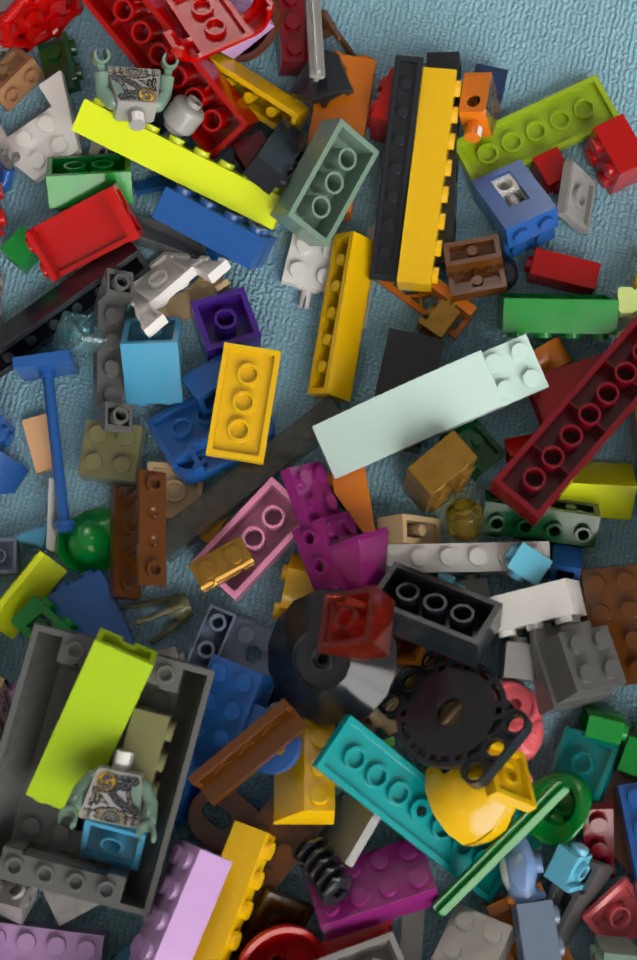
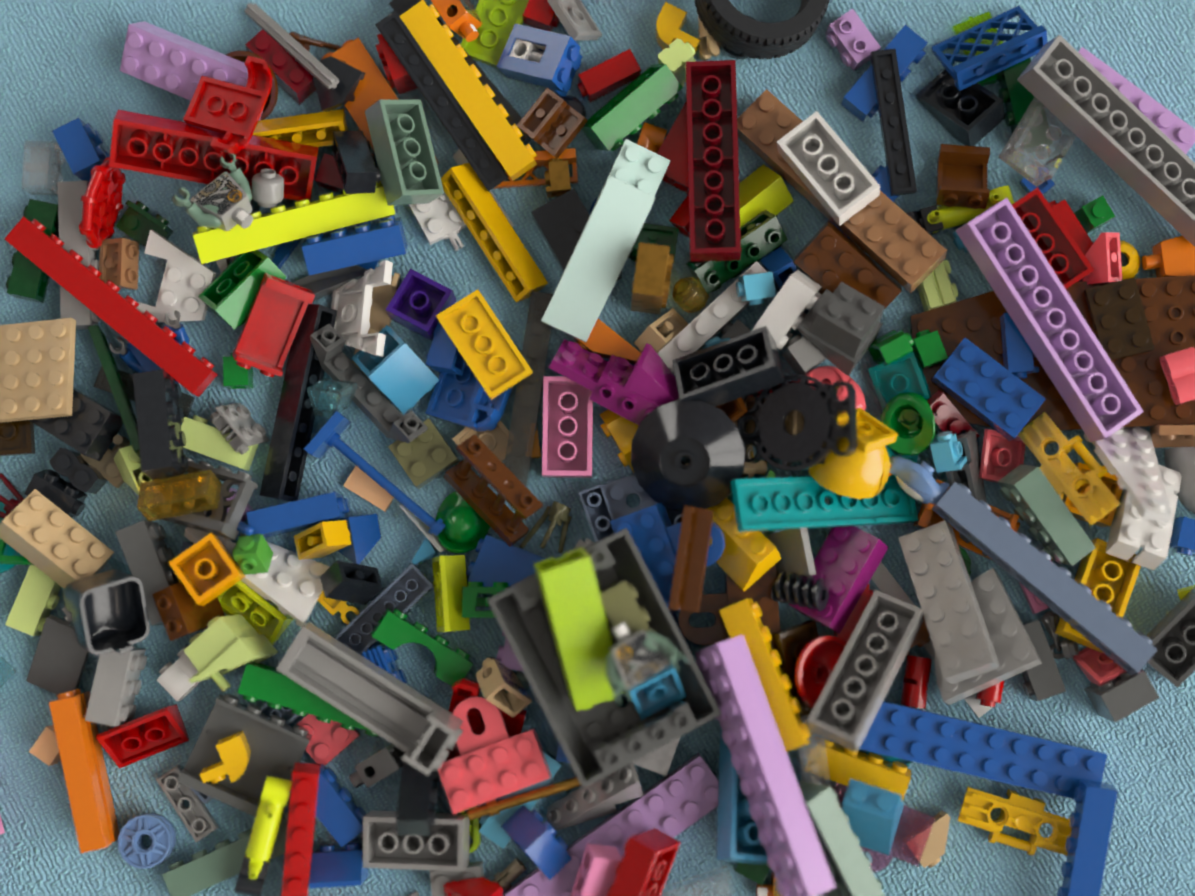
camera: 40 degrees left, 5 degrees up
pearl gold brick [188,536,256,593] -> none
clear red slope [317,585,395,661] -> none
green axle [432,779,569,916] -> none

